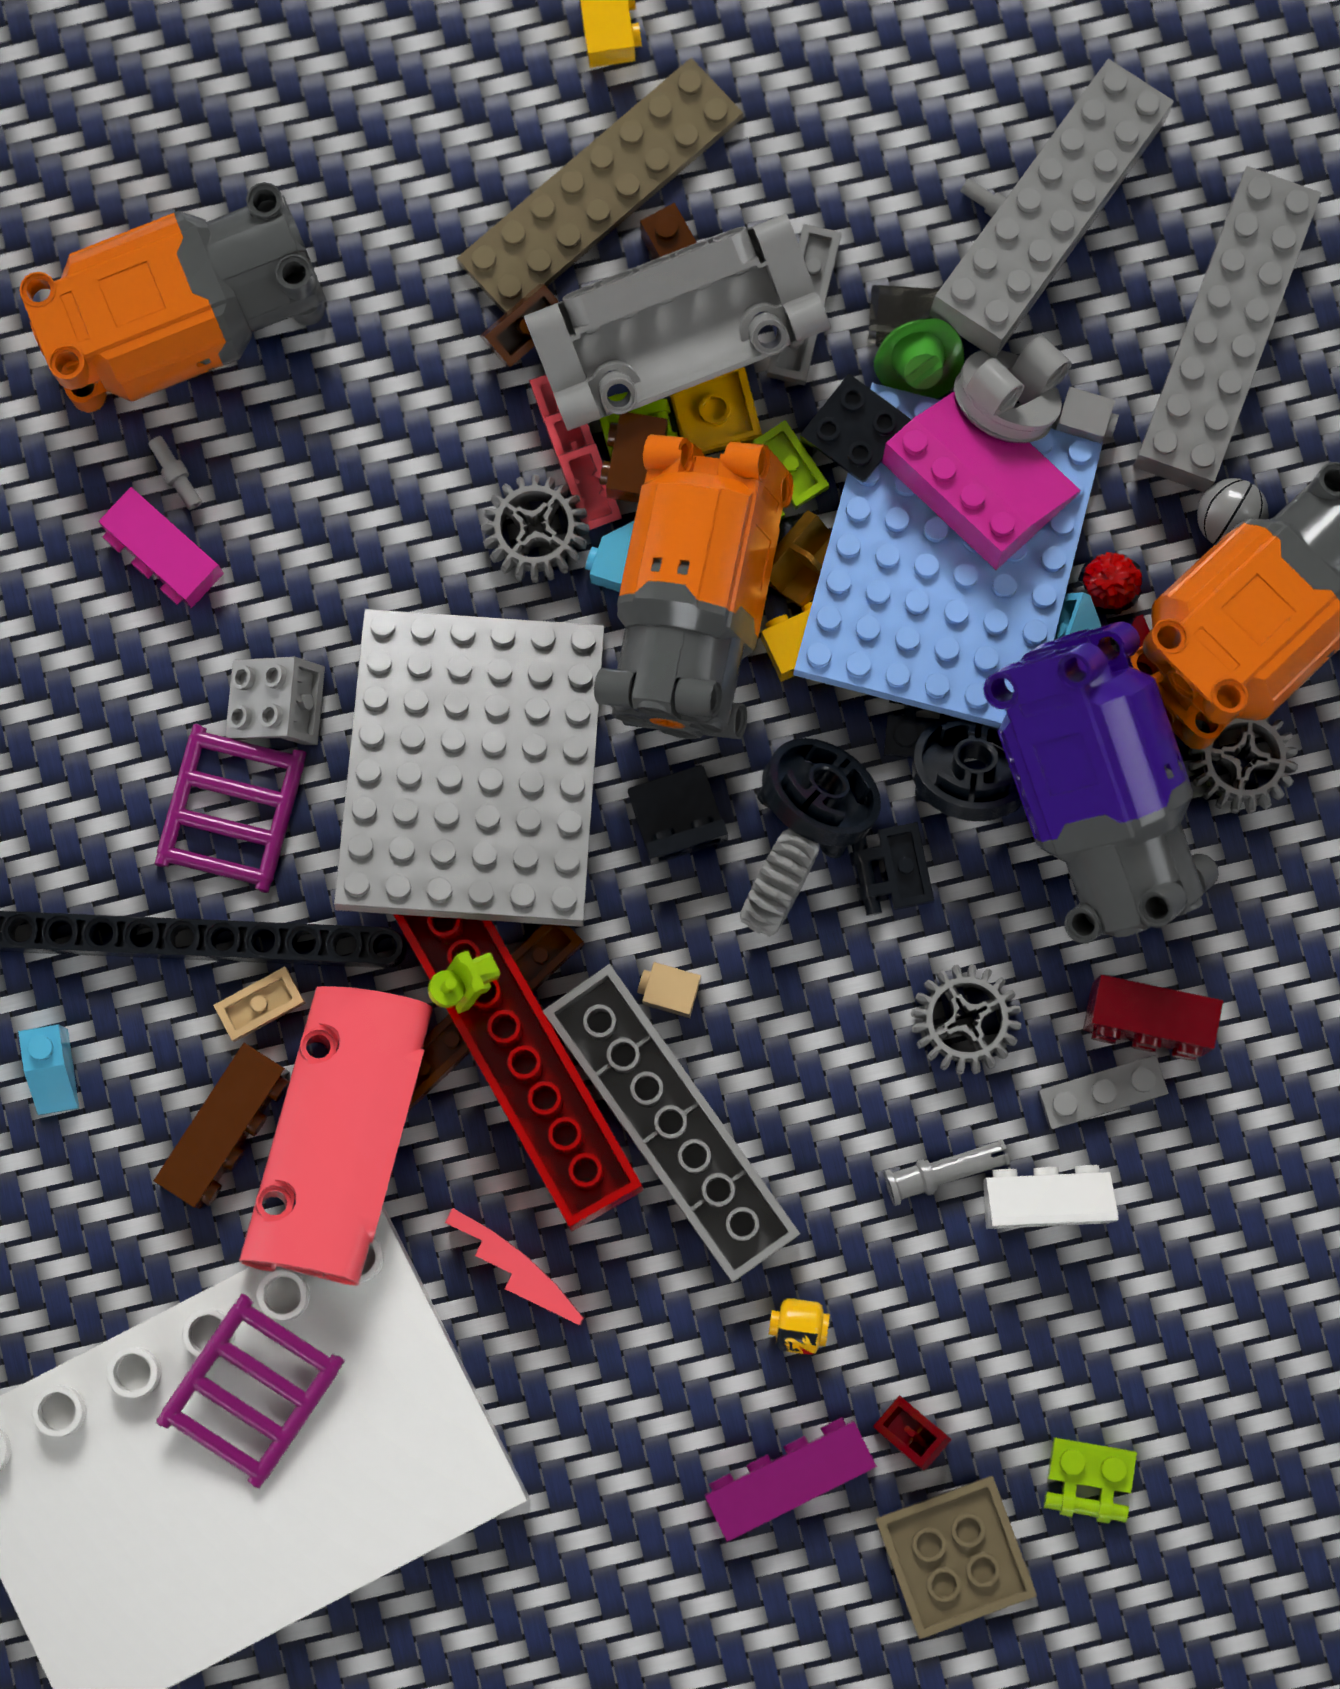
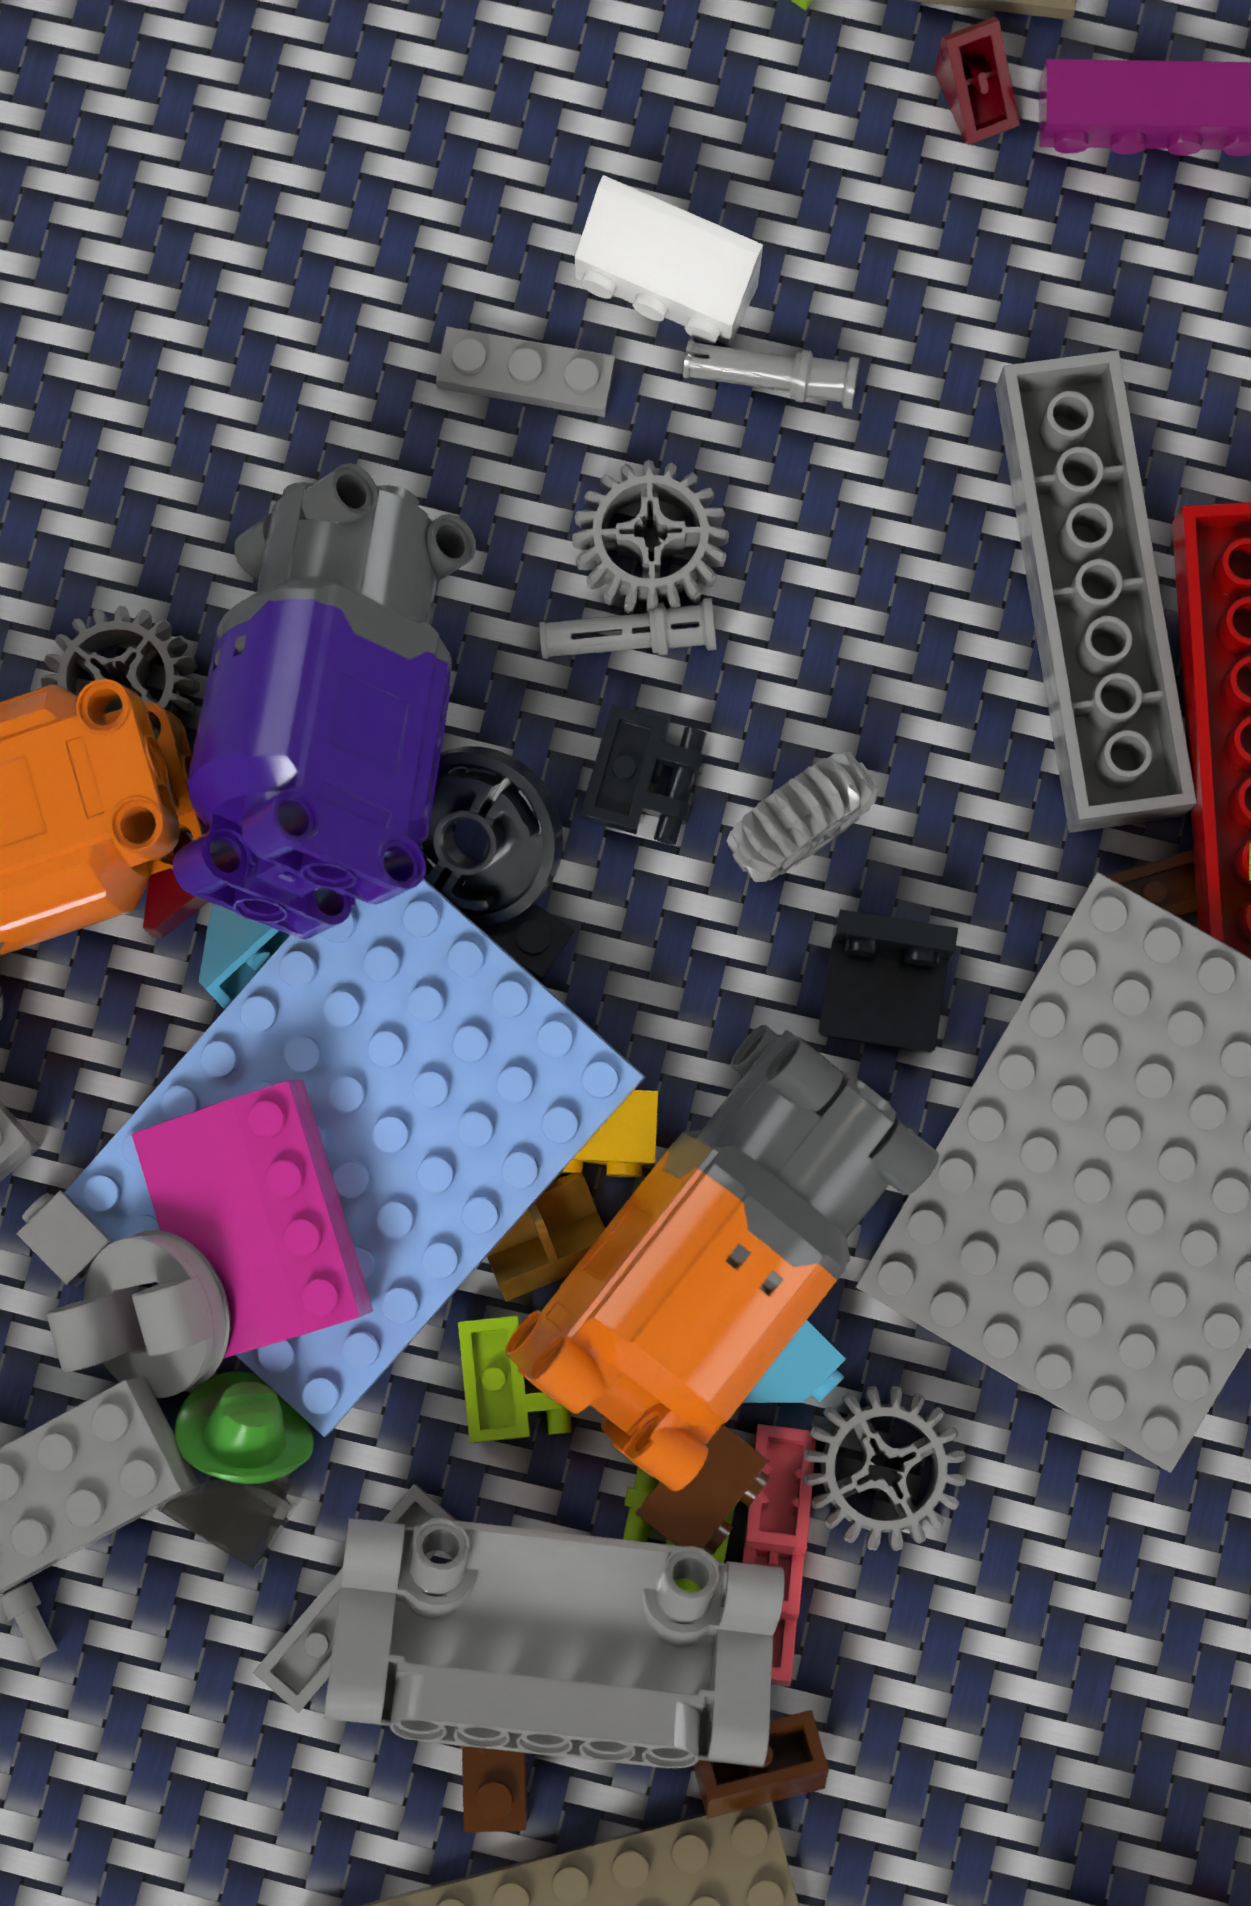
camera: 160 degrees left, 0 degrees up
tan brick [637,962,701,1018] -> none
yellow tile [670,367,762,454] -> none
black piece [757,738,881,859] -> none
yellow head [768,1298,830,1355] -> none
black bracket [800,374,911,482] -> none
red piece [1078,552,1143,615] -> none
dark red brick [1083,974,1224,1061] -> none
none -> light grey pin [539,598,717,659]

